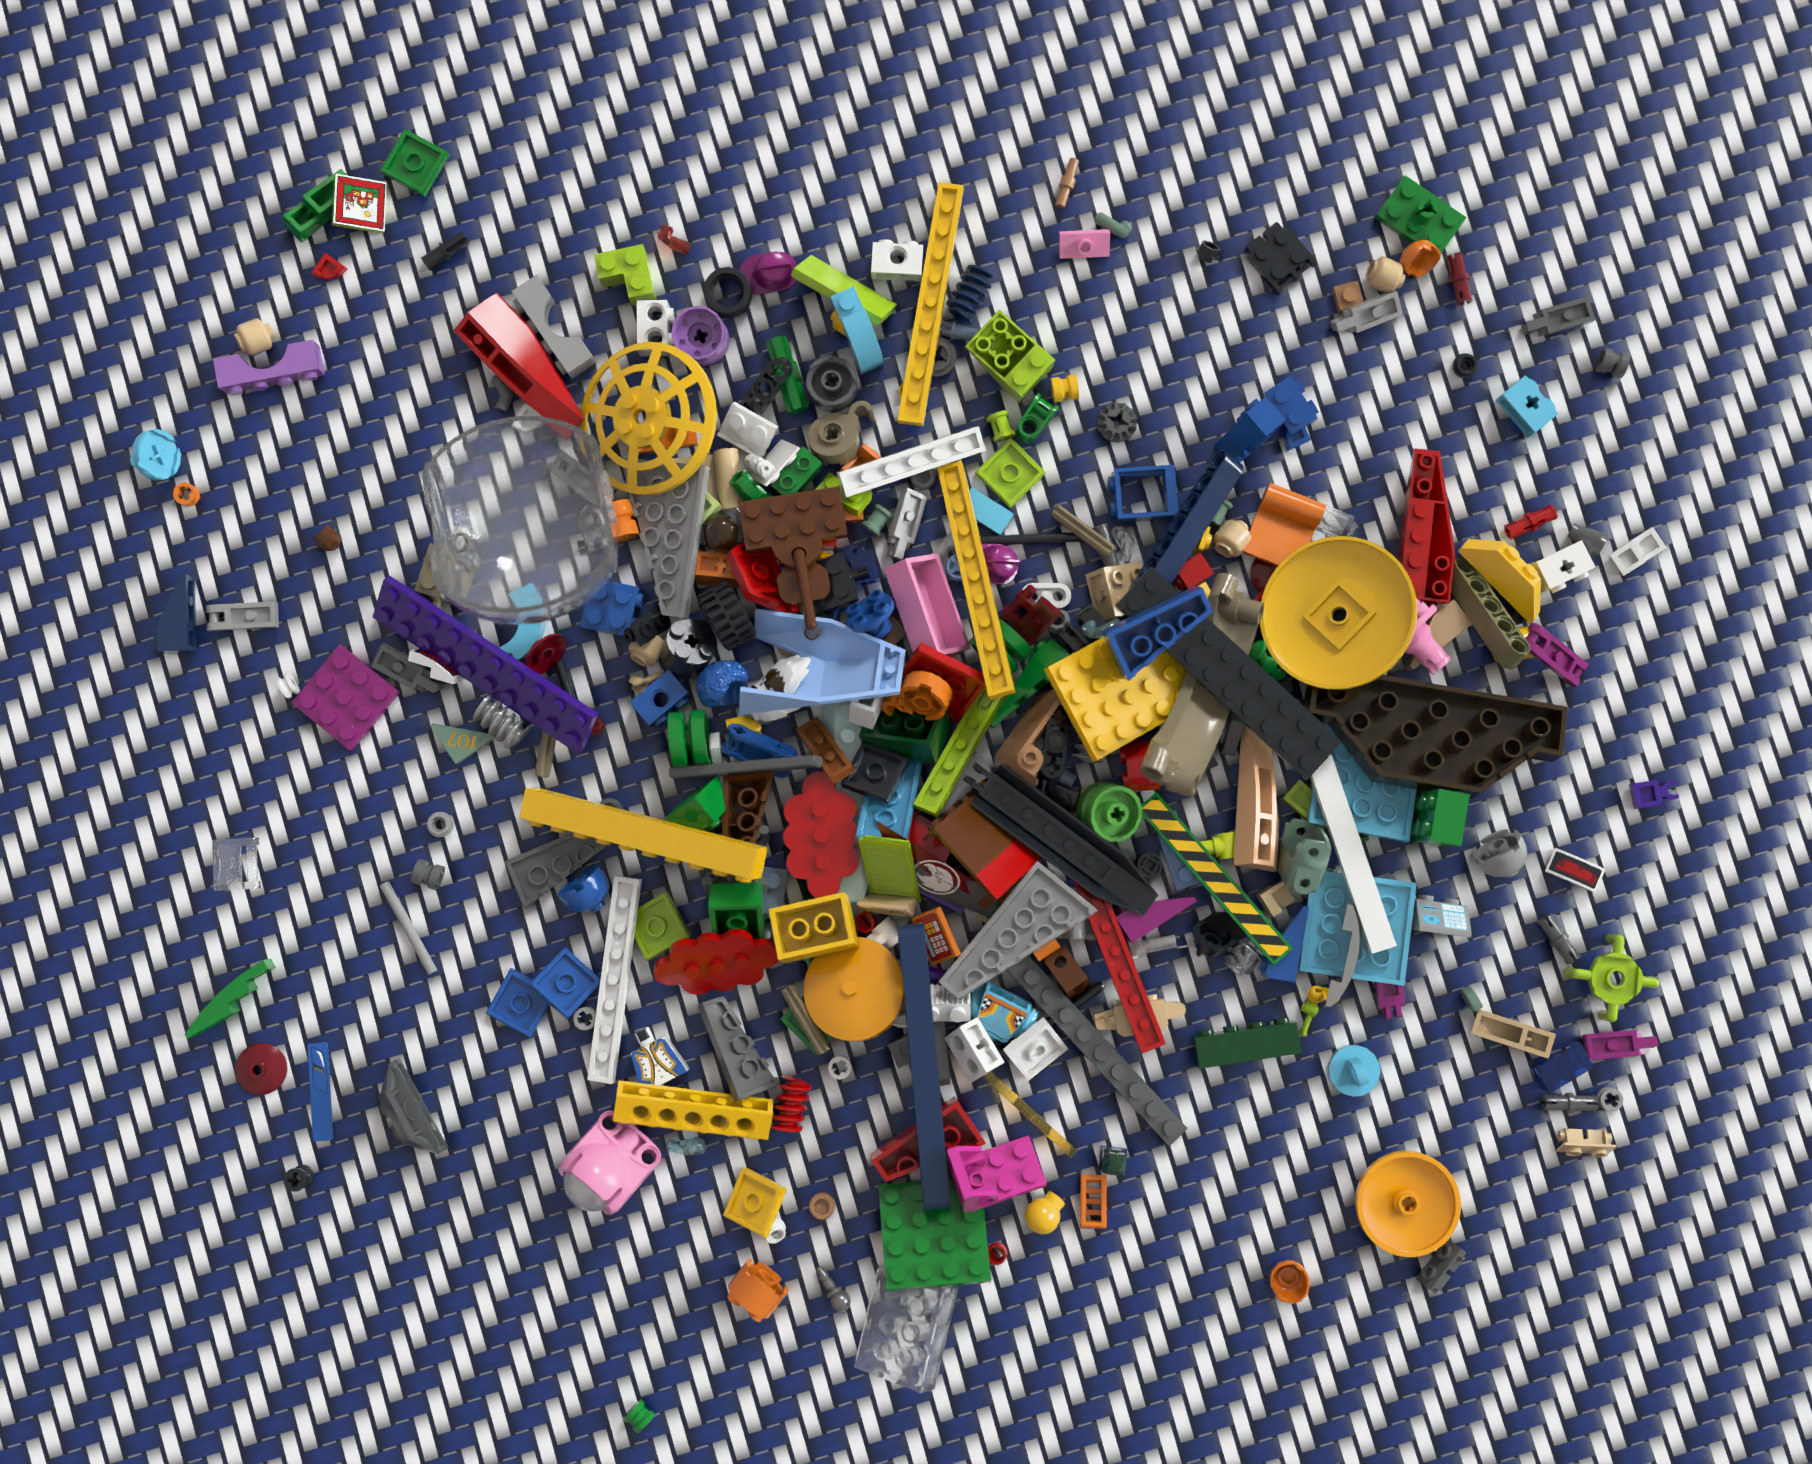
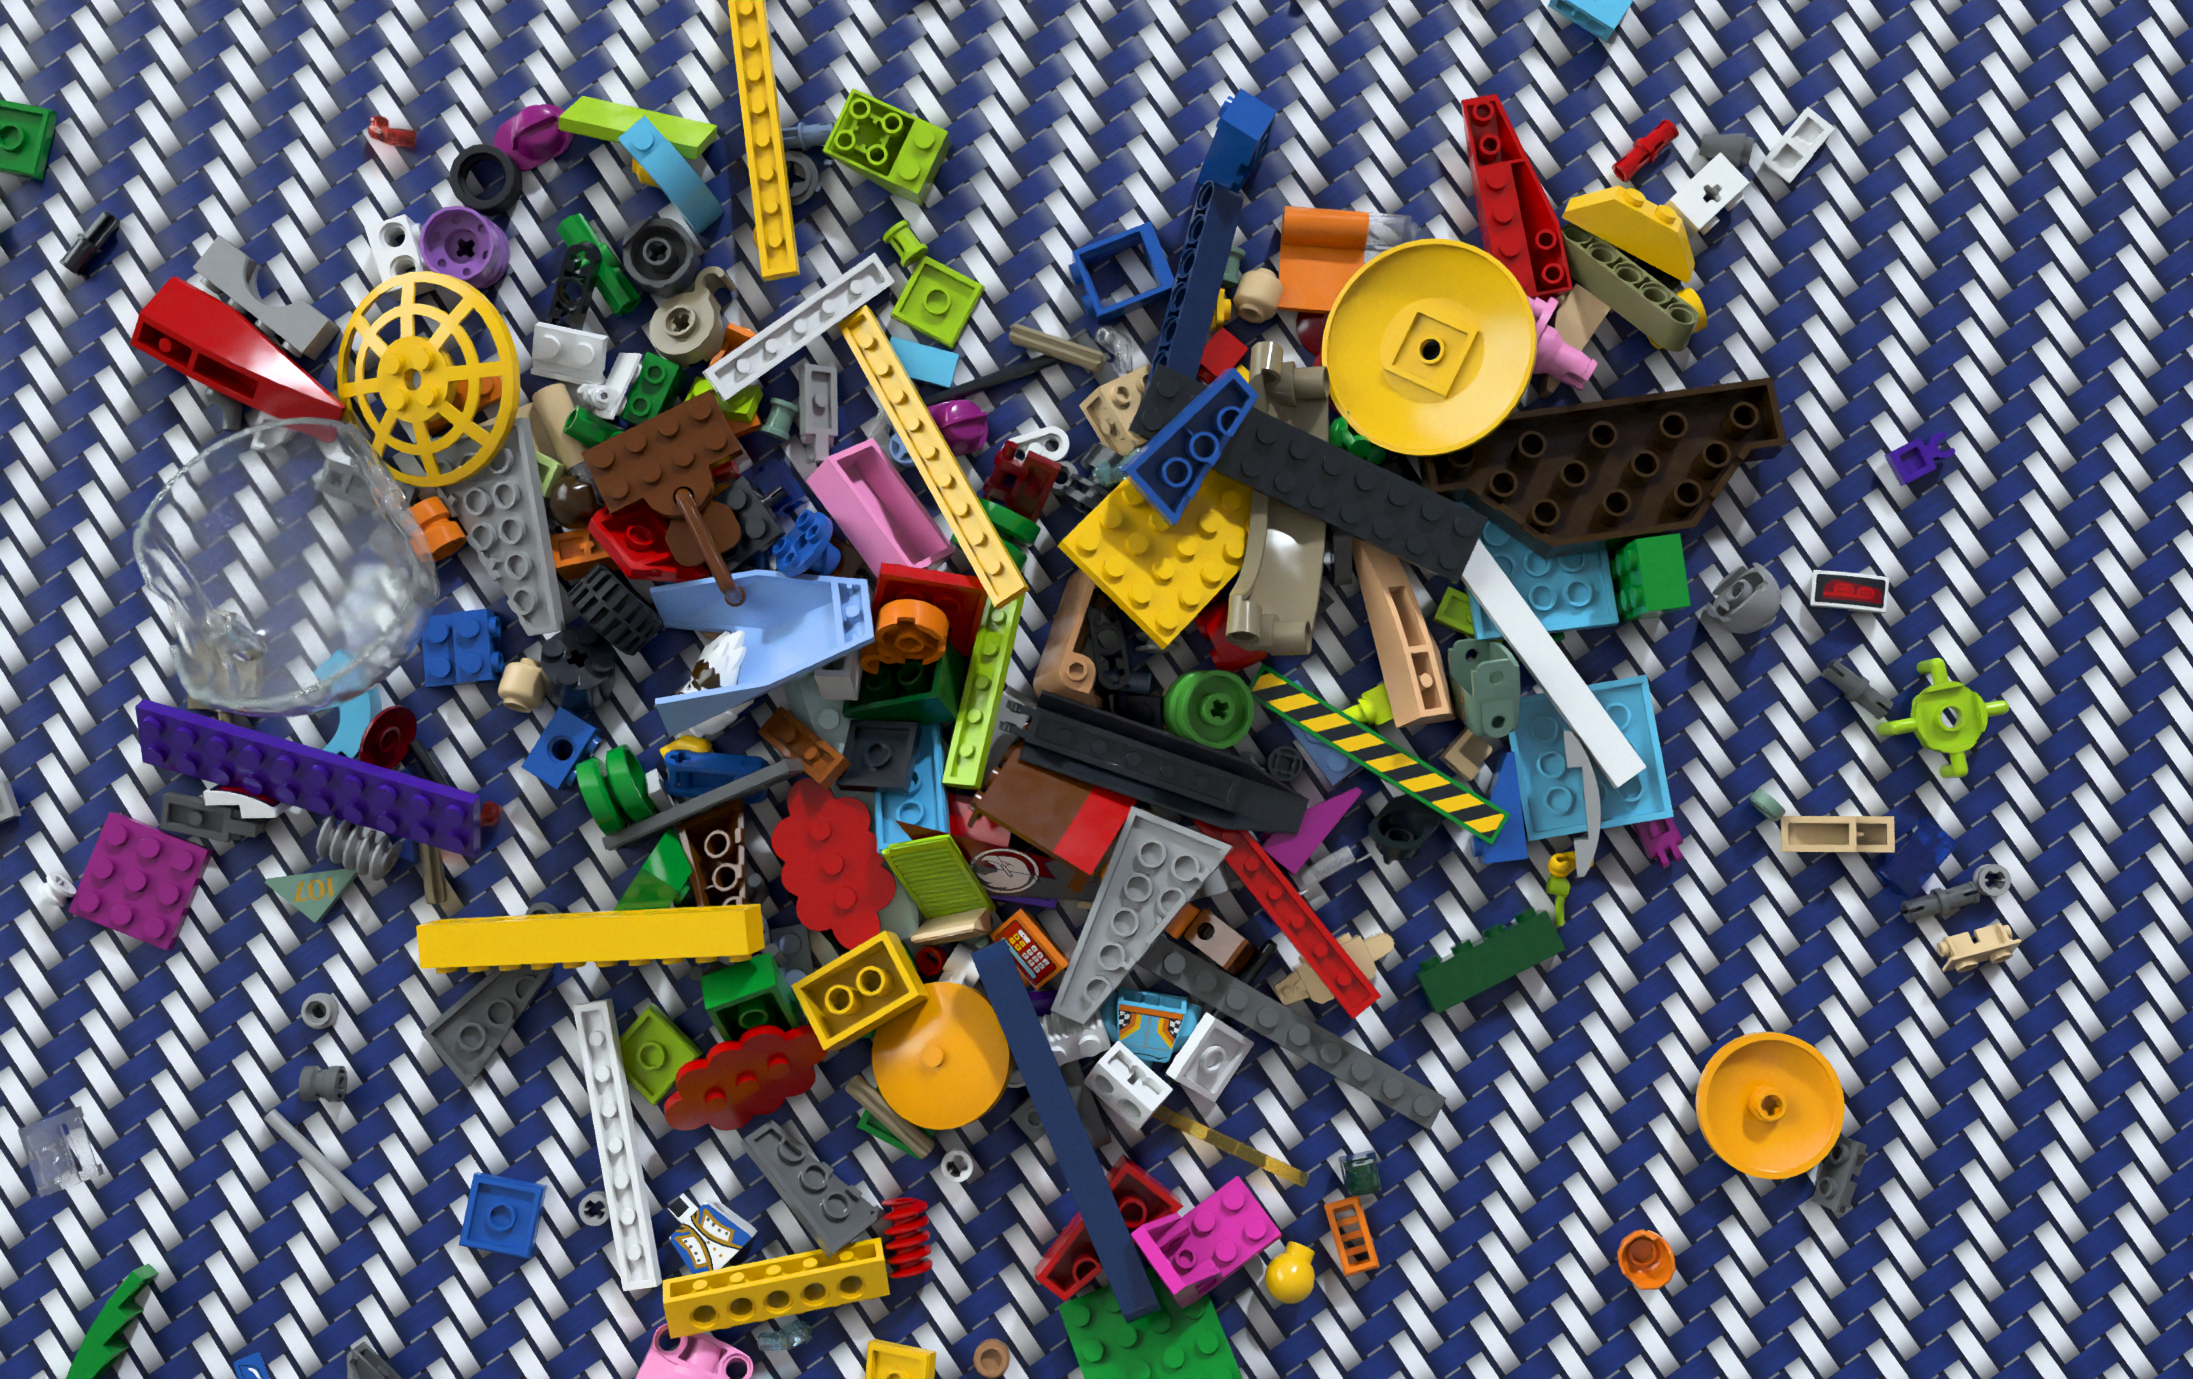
camera: 15 degrees left, 0 degrees up
reddish brown plate [313,525,341,551] -> none
blue plate [529,947,601,1020] -> none
blue cylinder [558,864,610,913] -> none
lime brick [594,244,657,306] -> none
black hinge [623,604,670,647] -> none
tan hand [629,670,665,693] -> none
blue hair [696,660,748,708] -> none
white brick [871,239,923,282] -> none
dark grey tile [910,468,935,490] -> none
dark blue piece [946,264,995,323] -> none
red hinge [988,1242,1007,1265] -> none
green wedge [990,639,1070,729] -> none
green piece [1016,393,1059,443] -> none
yellow wheel [1050,374,1079,403] -> none
dark grey gear [1097,402,1138,442] -> none
clear head [1223,937,1262,976] -> none
blue bracket [1264,376,1319,436] -> none
blue tile [1285,427,1311,452] -> none
medium azure tile [1327,1044,1380,1097] -> none
light grey slope [1411,894,1472,938] -> none
magenta plate [1526,623,1589,687] -> none
magenta hinge [1582,1030,1658,1061] -> none

